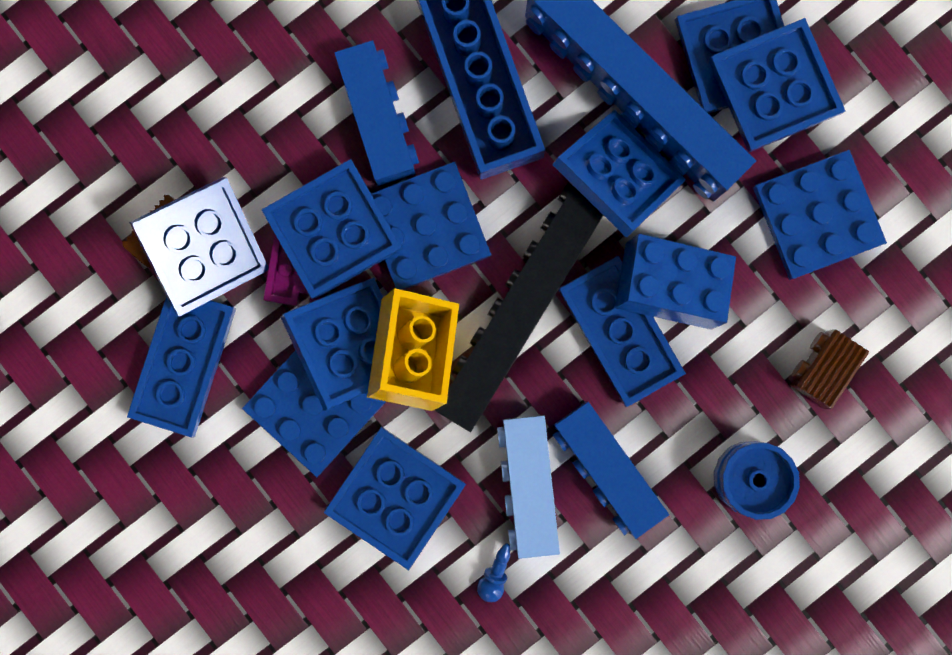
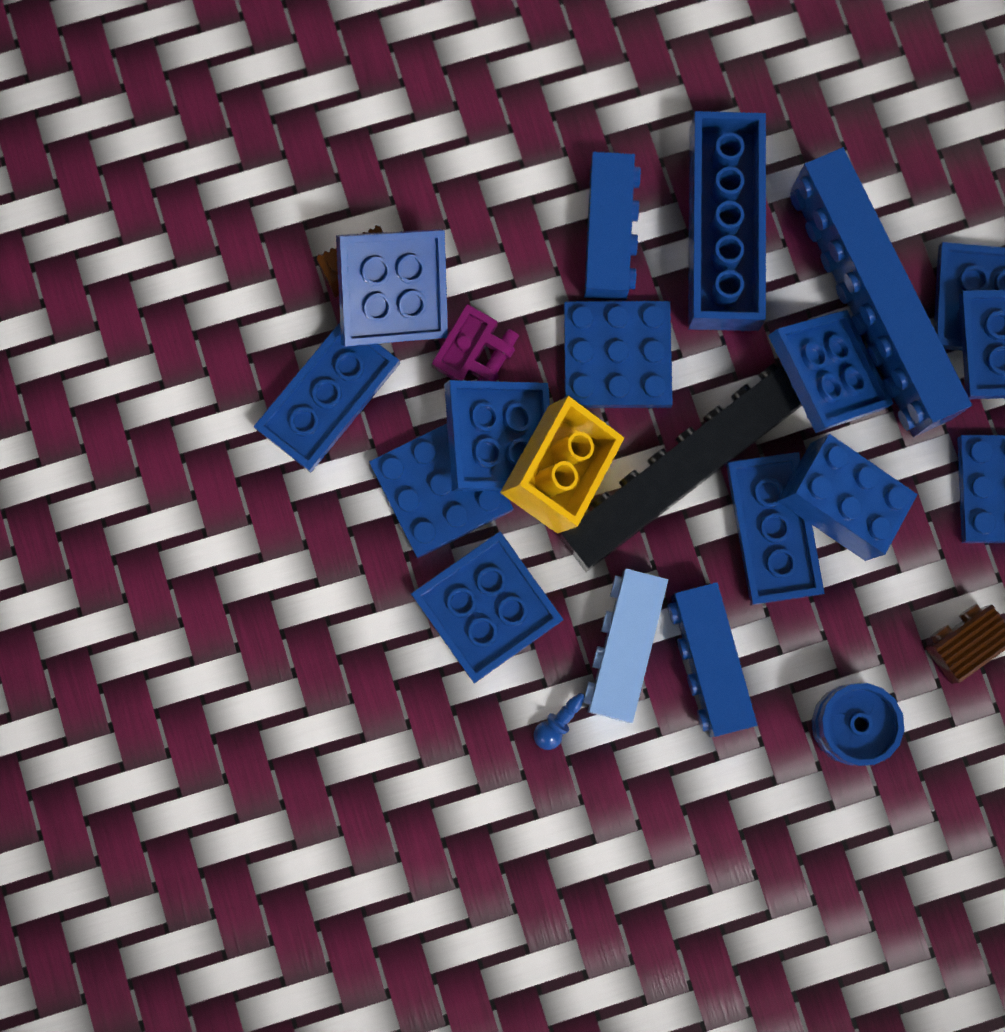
camera: 15 degrees right, 5 degrees down
blue plate [261,159,402,300] -> none

